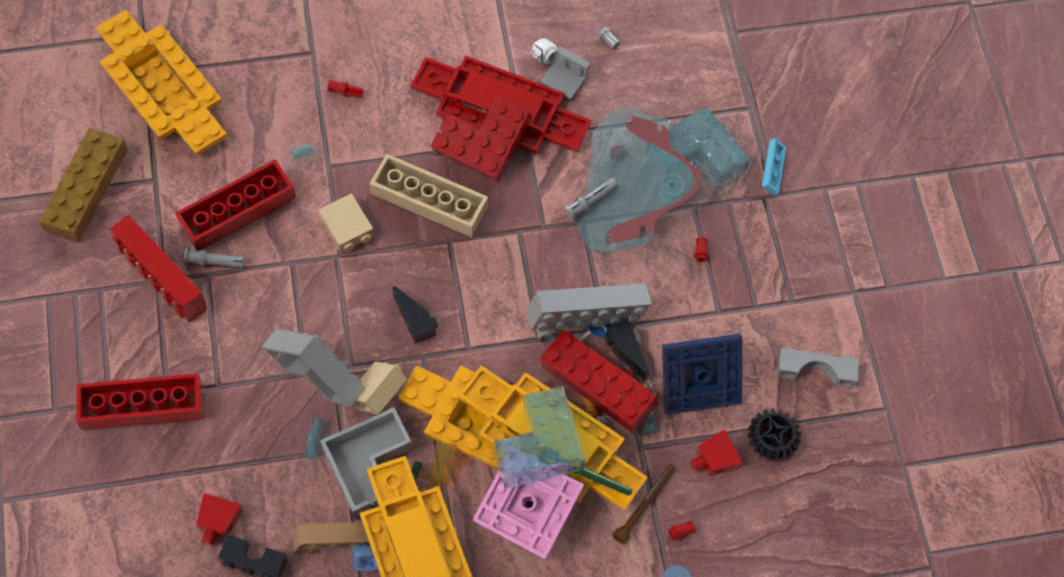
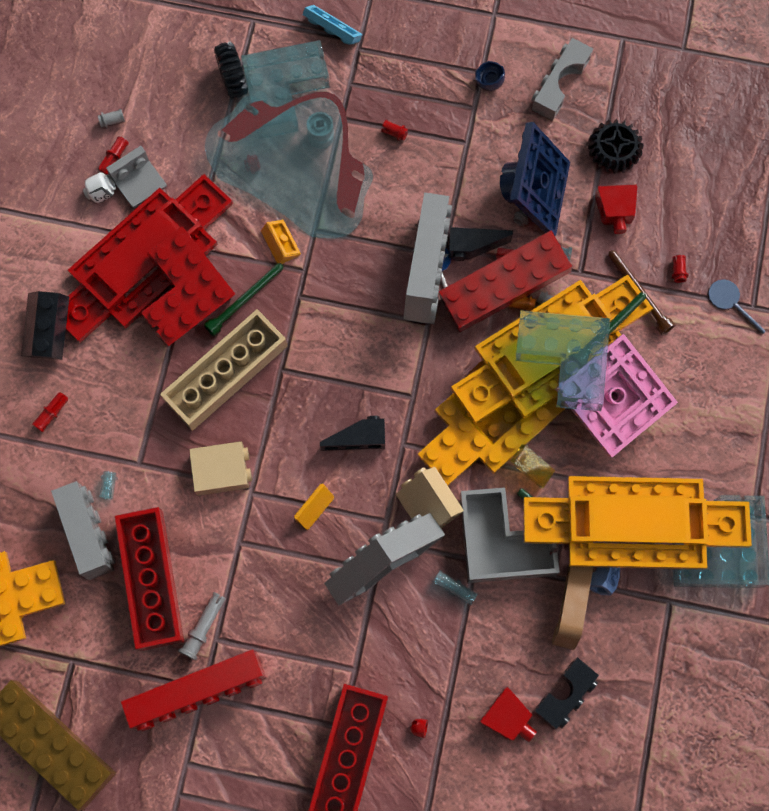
camera: 65 degrees left, 10 degrees up
light grey pin [564,178,619,220] -> none
none -> black slope [21,291,69,360]
none -> light grey brick [51,481,115,580]
none -> red axle [98,136,129,175]
none -> dark green piece [203,263,283,337]
none -> black gear [214,42,248,98]
none -> light orange slope [261,219,301,264]
none -> light orange slope [294,484,334,530]
none -> red hinge [410,718,428,738]
none -> dark blue hair [475,61,505,91]

